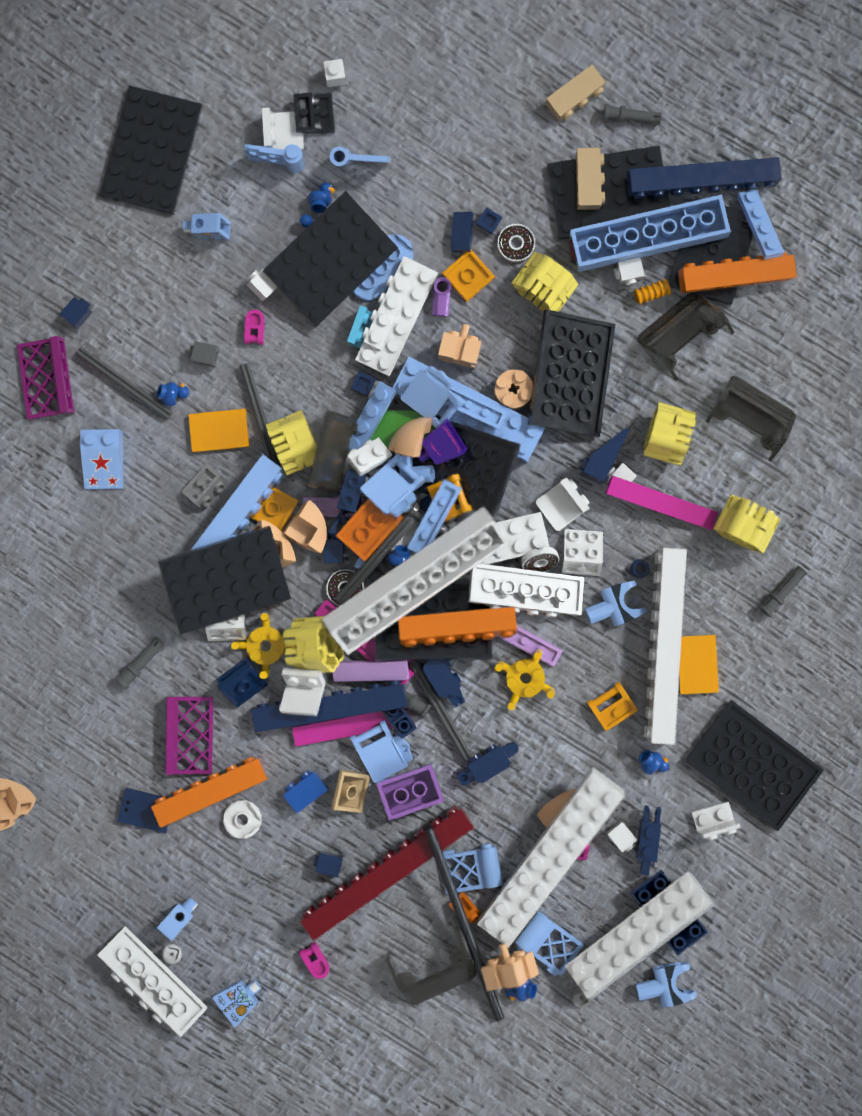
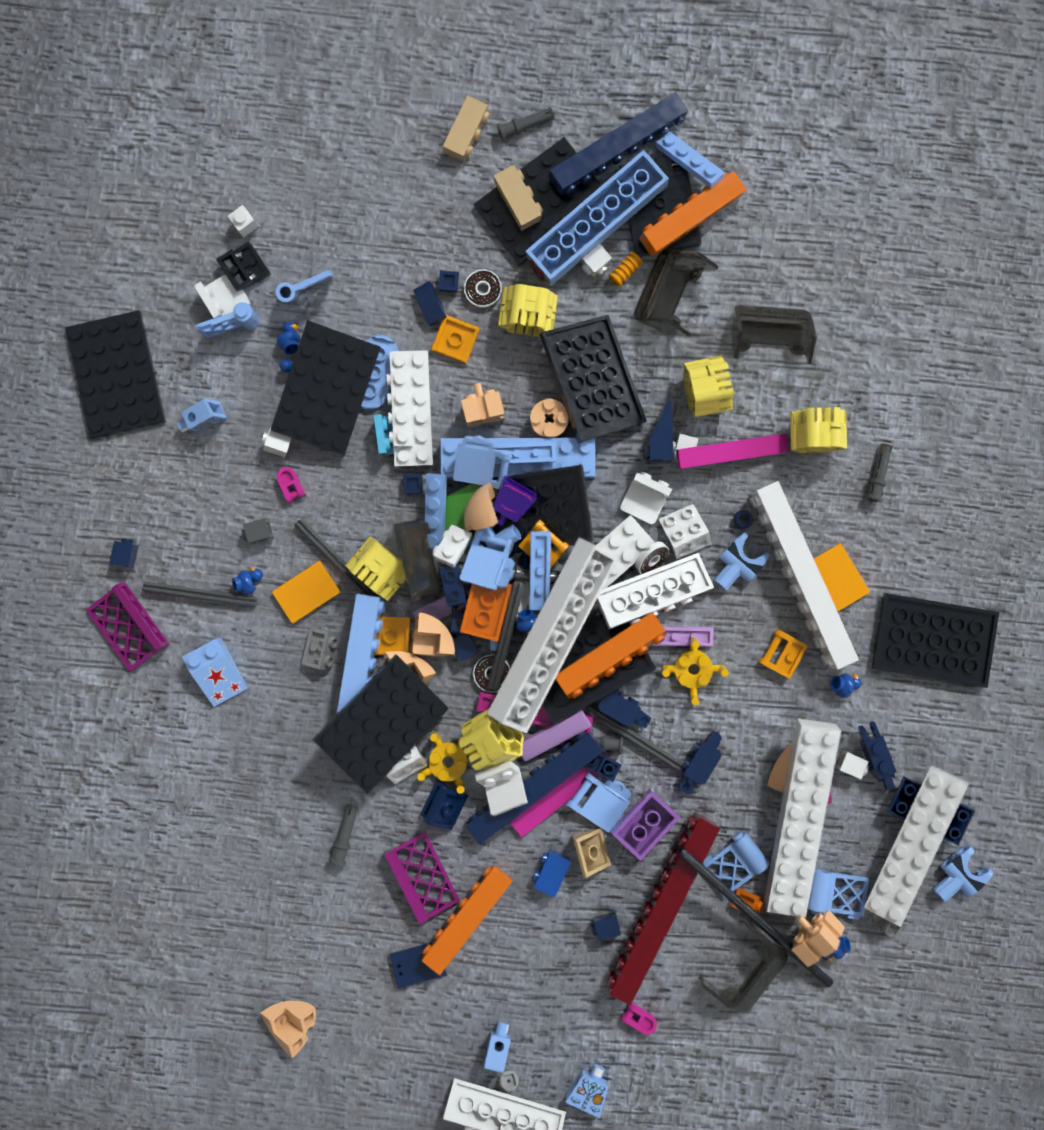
camera: 30 degrees left, 0 degrees up
white tile [223,800,262,839] -> none
medium lavender piece [432,277,451,317] -> none
white bracket [691,801,740,840] -> none

